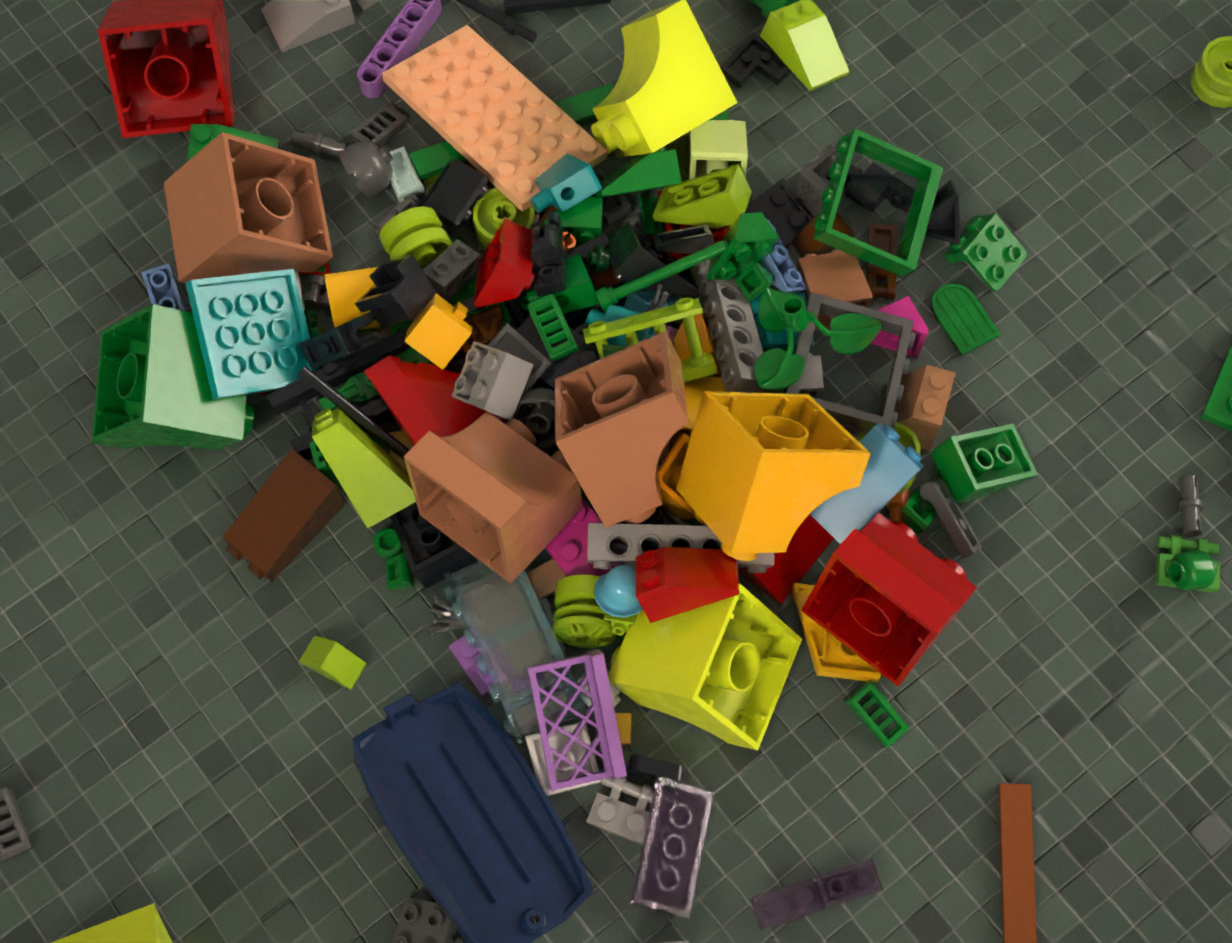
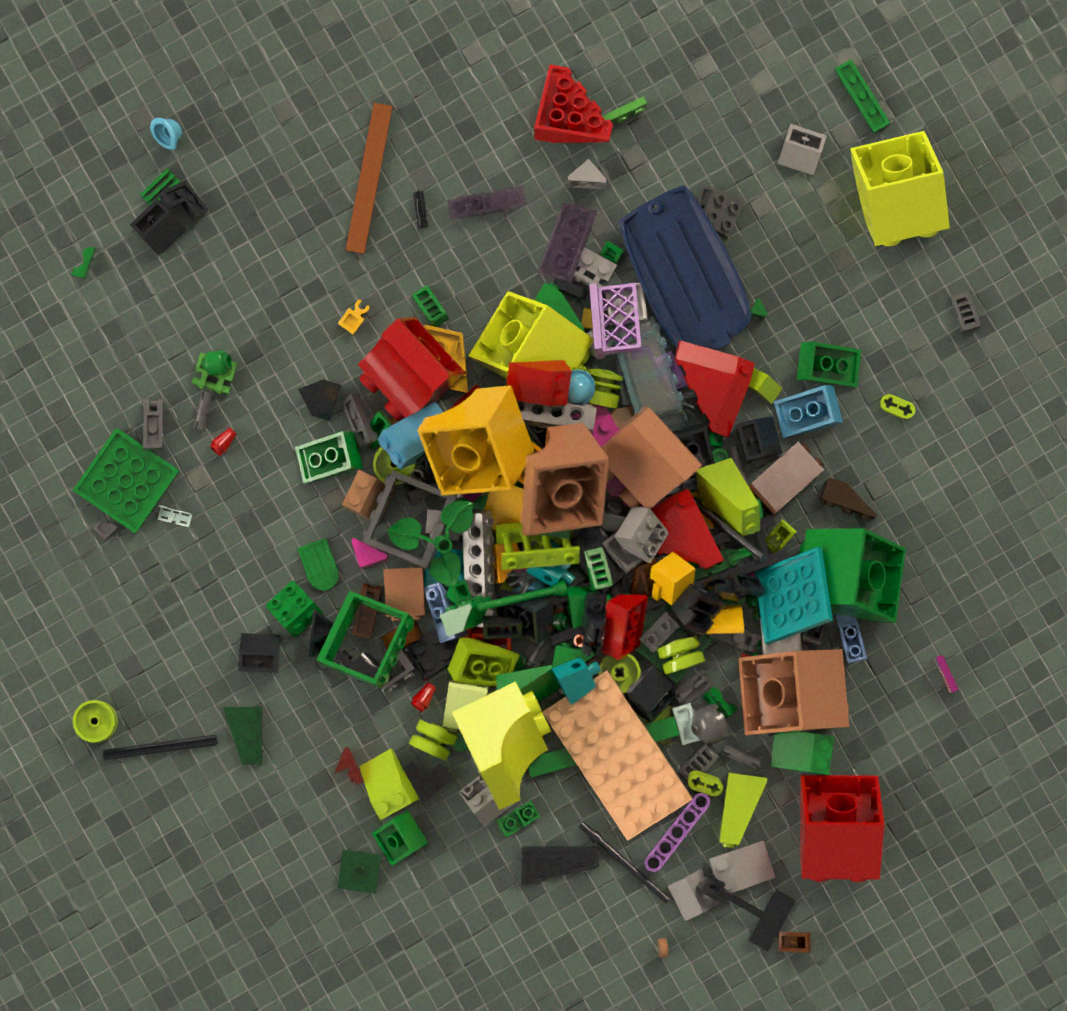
camera: 170 degrees left, 15 degrees up
none -> black axle [103,735,218,760]
none -> light aqua piece [157,505,192,527]
none -> red cone [209,427,237,456]
none -> dark green wing [223,707,262,765]
none -> black slope [238,633,280,673]
none -> black slope [298,379,342,421]
none -> clear red slope [334,747,364,785]
none -> yellow plate [338,299,370,335]
none -> lime wheel [408,719,458,762]
none -> red cone [411,682,436,712]
none -> black axle [413,191,428,229]
none -> green slope [495,800,541,838]
none -> green slope [534,283,584,332]
none -> green slope [600,241,624,264]
none -> red slope [675,341,755,438]
none -> lime beam [687,770,723,796]
none -> green piece [702,687,738,719]
none -> lime slope [719,773,767,848]
none -> dark grey pin [727,446,748,484]
none -> black slope [735,417,782,463]
none -> green slope [751,298,768,319]
none -> lime slope [765,519,797,554]
none -> dark azure slope [774,385,843,438]
none -> green slope [797,342,861,388]
none -> dark brown slope [820,477,877,521]
none -> lime beam [880,394,916,420]
none -> magenta tile [934,655,958,693]

